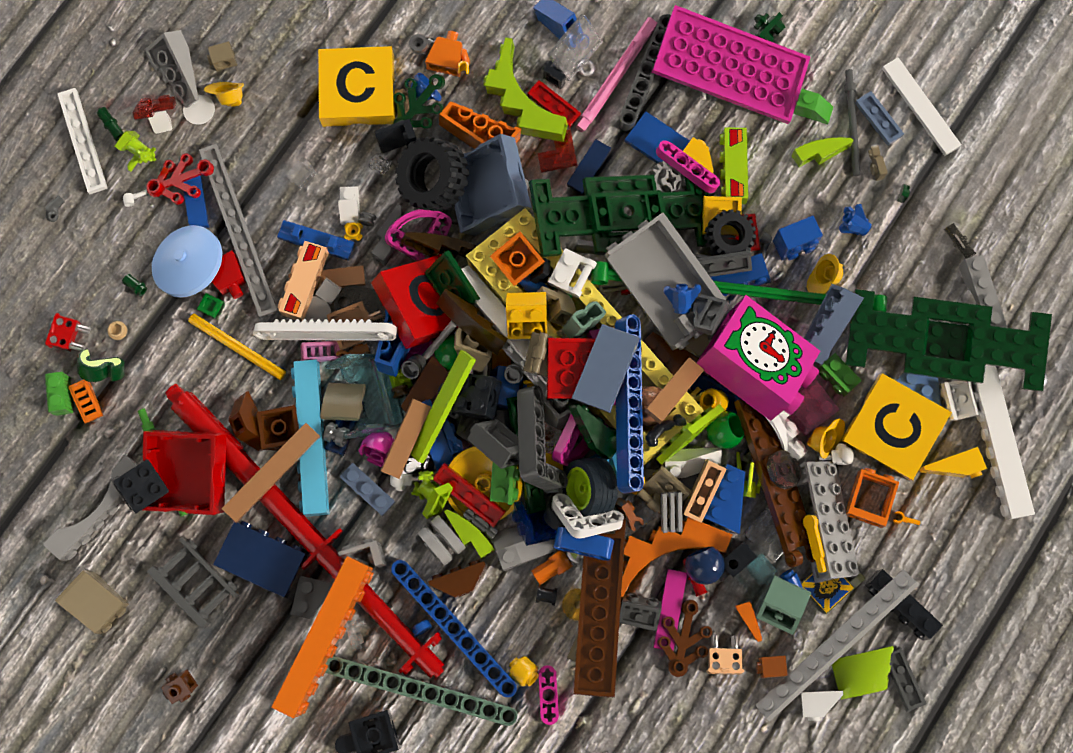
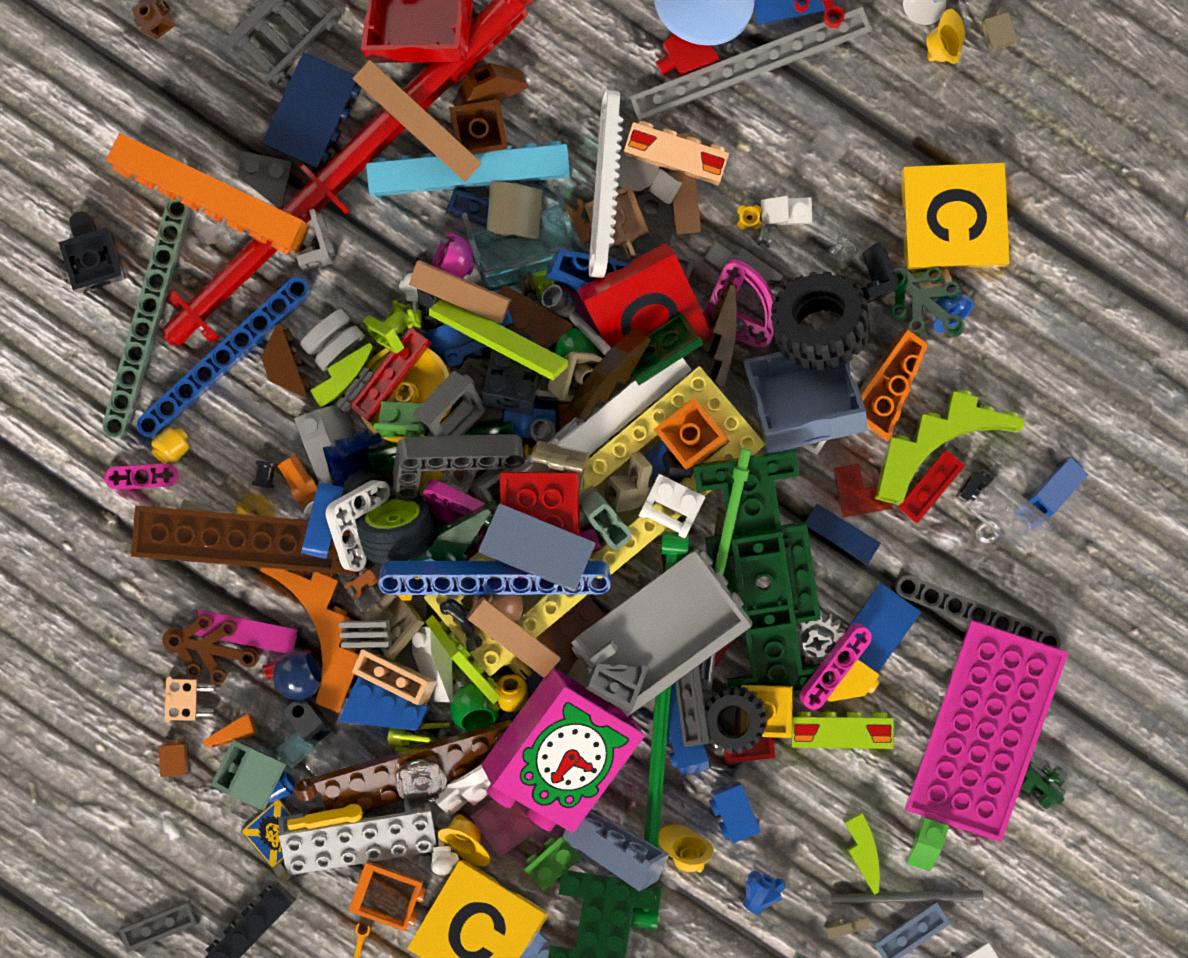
camera: 85 degrees right, 10 degrees up
yellow axle [188,314,286,380] -> none
green tile [197,293,224,319] -> none
blue hinge [277,220,355,261] -> none
bright pink slope [300,341,342,362] -> none
dark grey wheel [323,422,350,447] -> none
sand blue plate [340,463,396,517] -> none
orange torso [409,31,470,77] -> none
blue tile [411,620,432,637] -> none
yellow slope [506,292,547,339] -> none
bright pink piece [575,17,657,132] -> none
dark grey bracket [619,593,662,631] -> none
blue rock [663,284,701,314] -> none
light grey plate [755,569,919,722] -> none
white slope [801,691,843,721] -> none
lime slope [832,646,894,700] -> none
none -> bright green bar [714,447,751,575]

